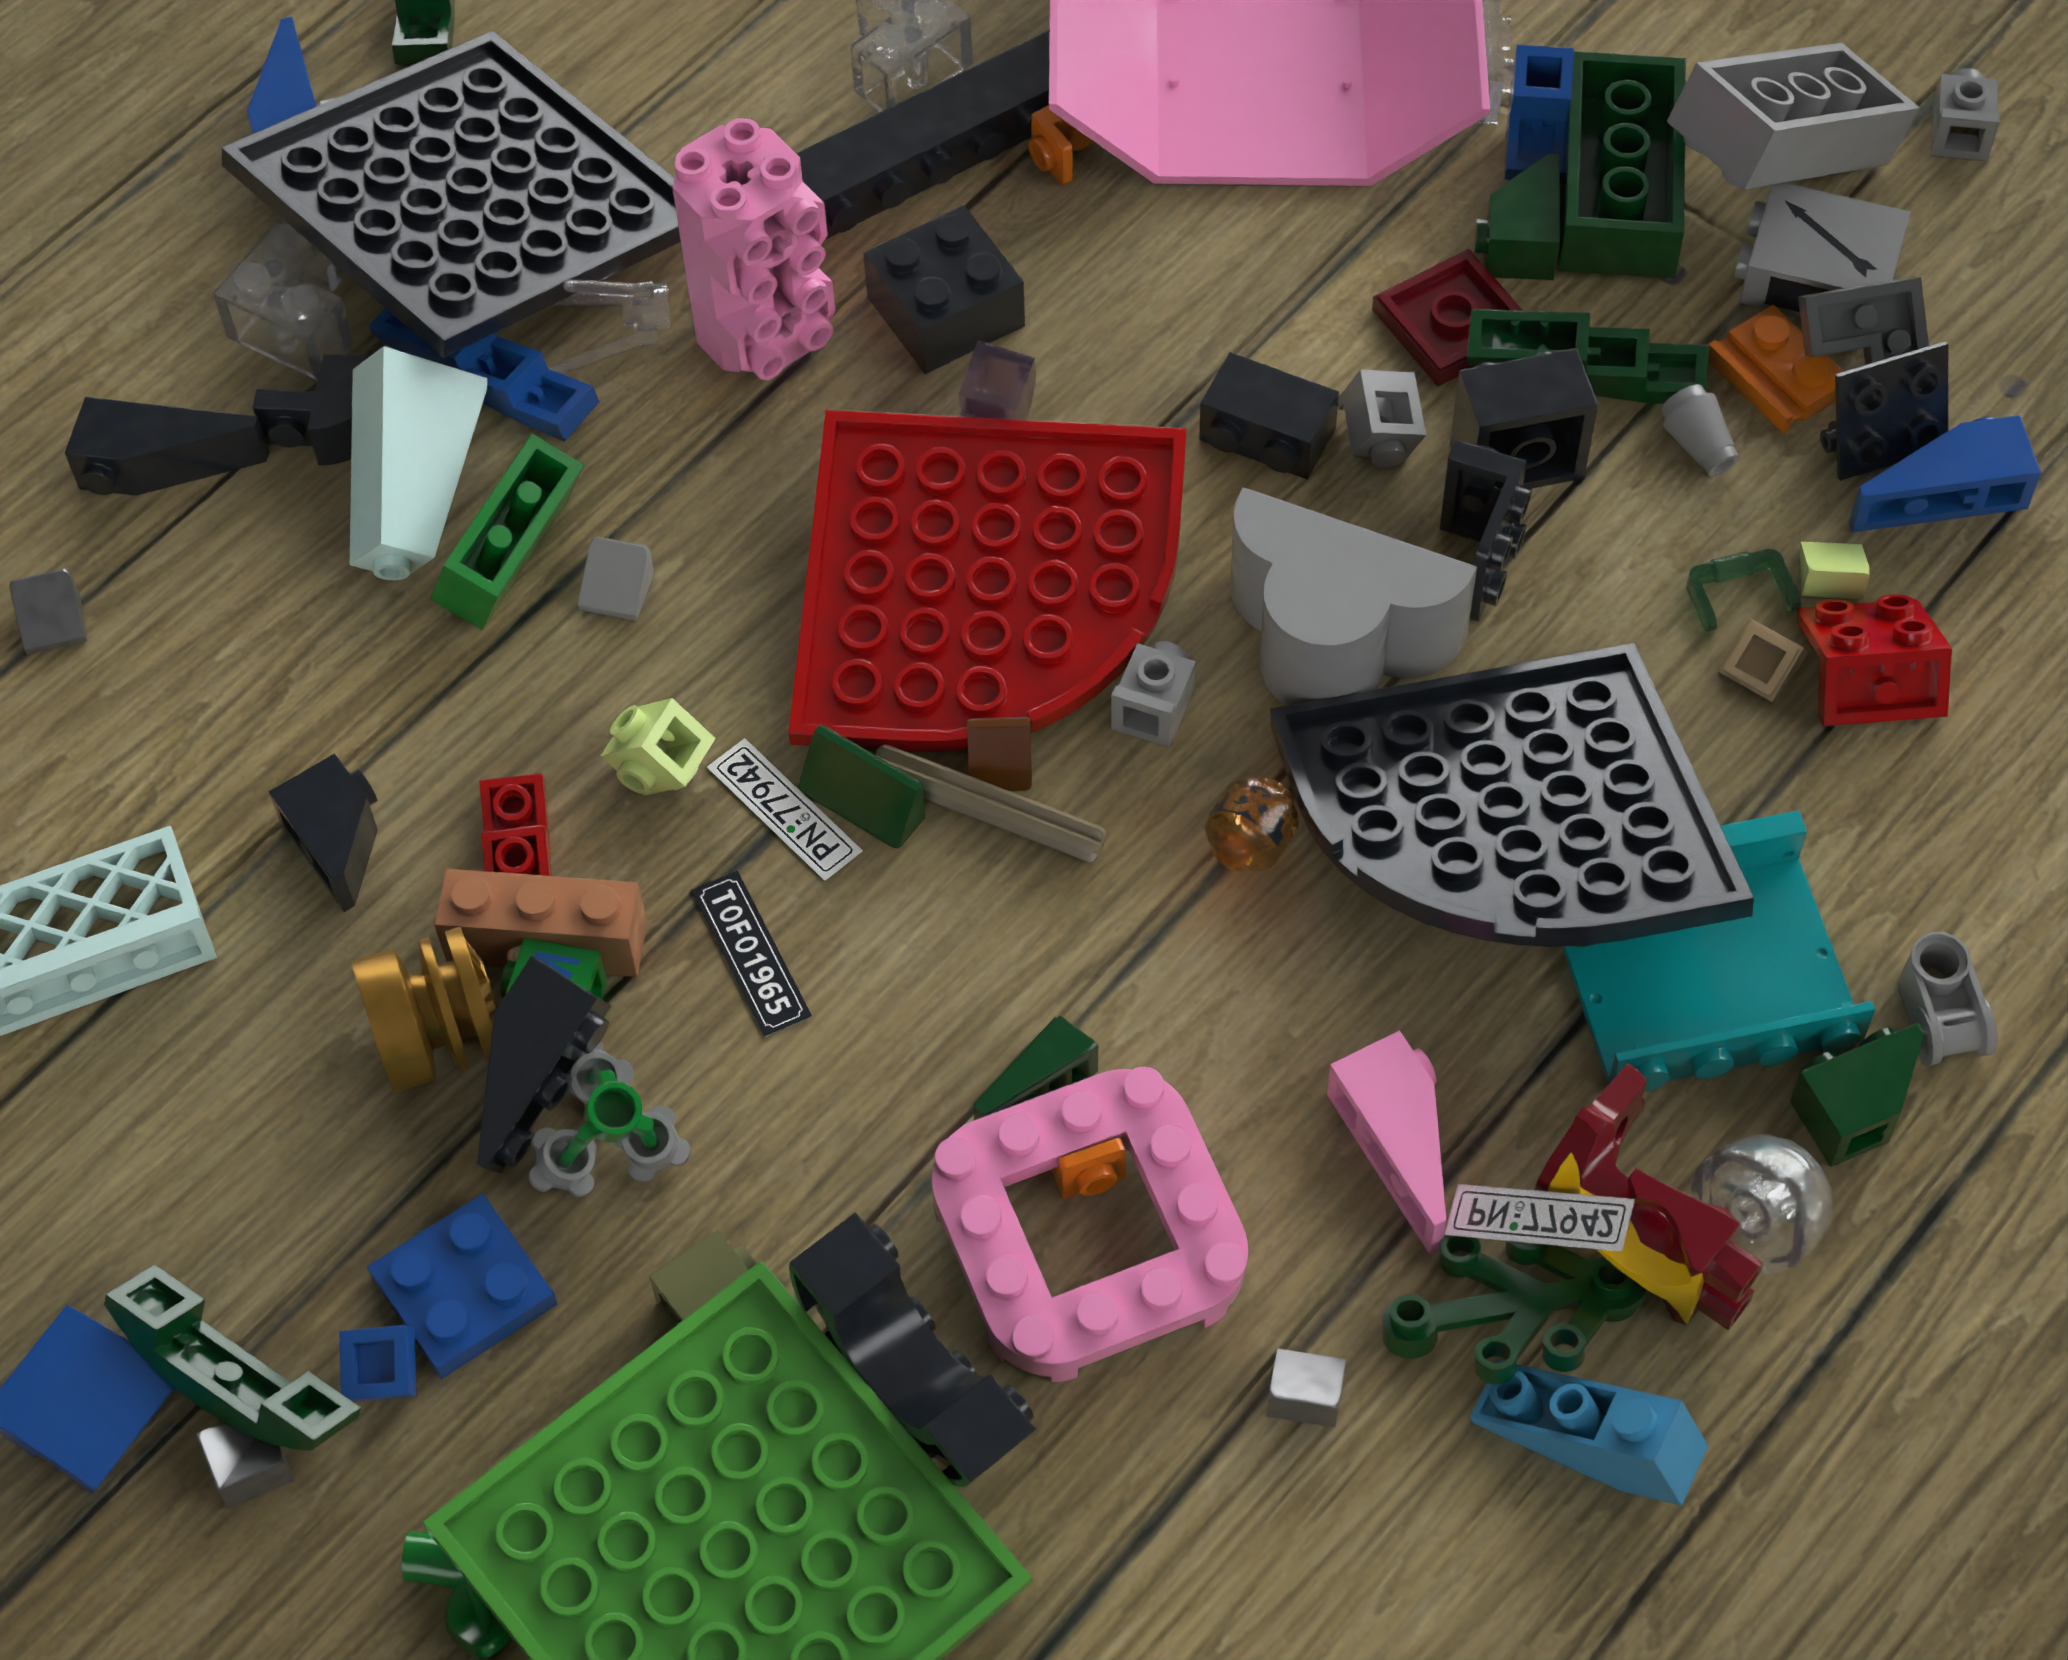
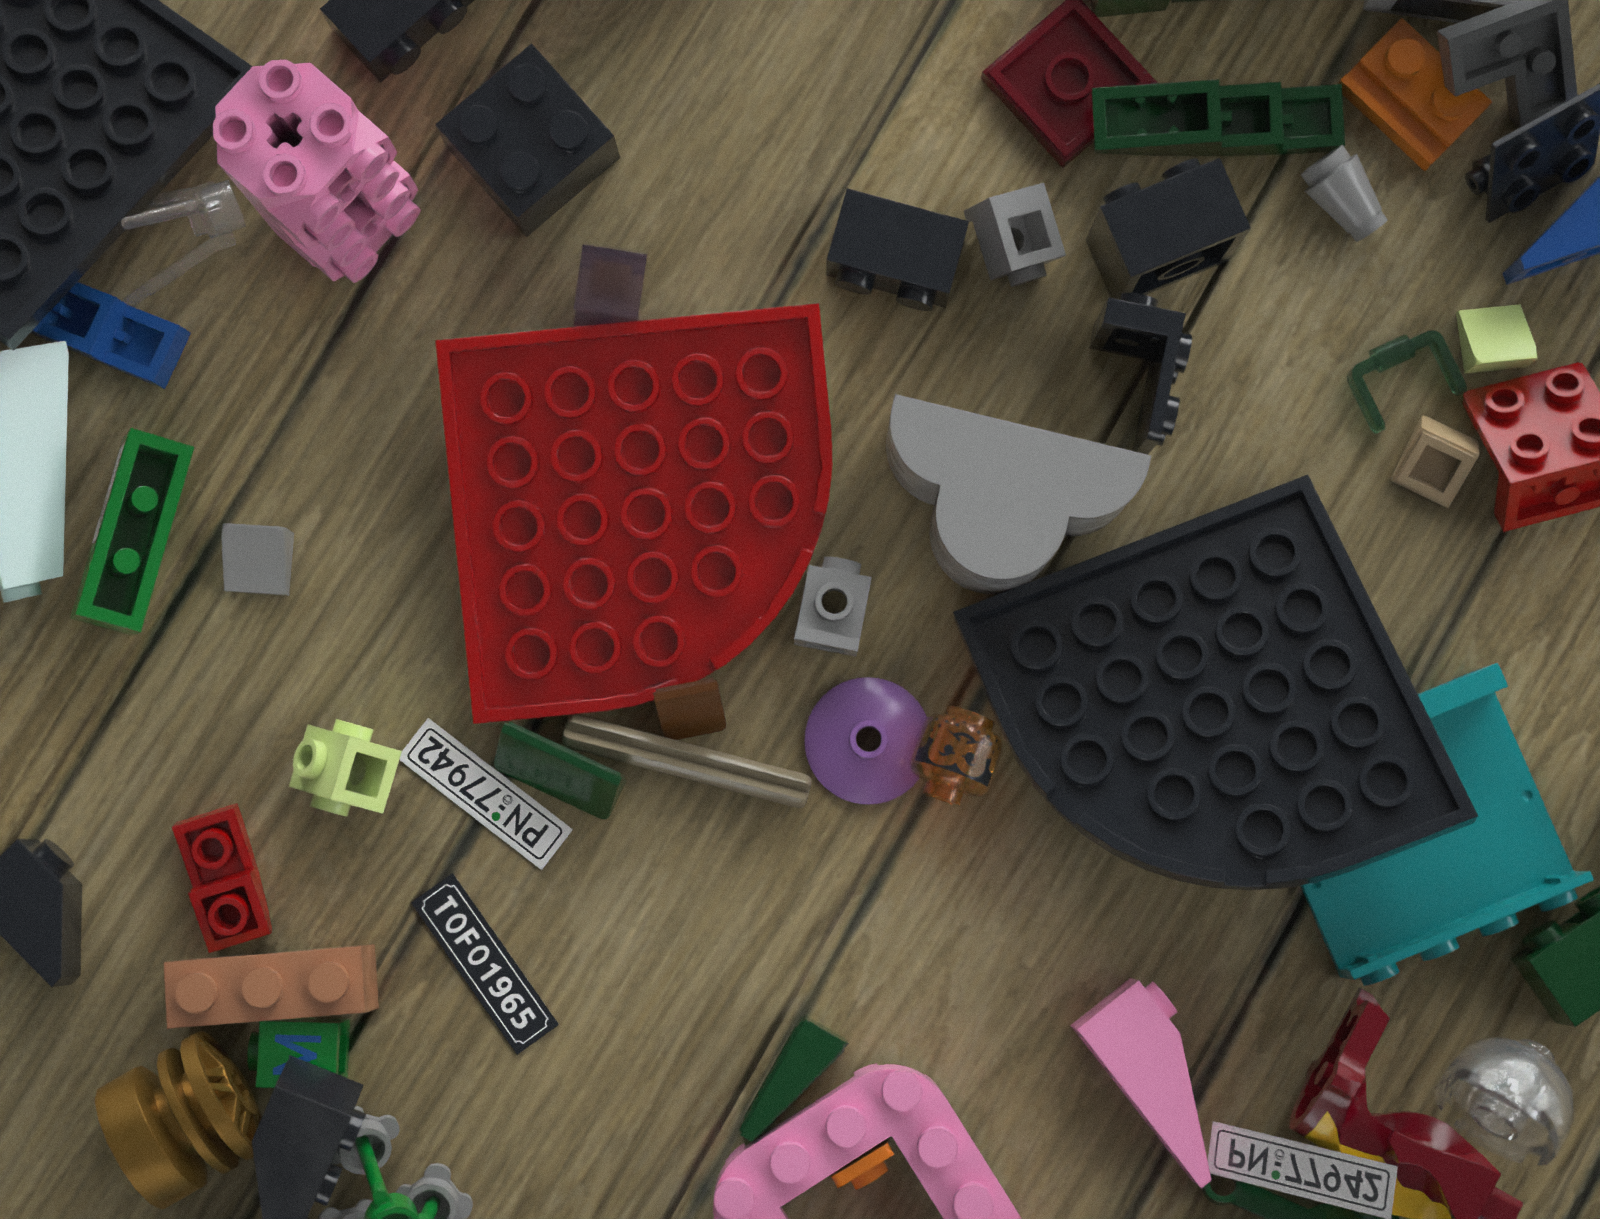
camera: 10 degrees left, 25 degrees up
none -> medium lavender dish [805,677,931,805]

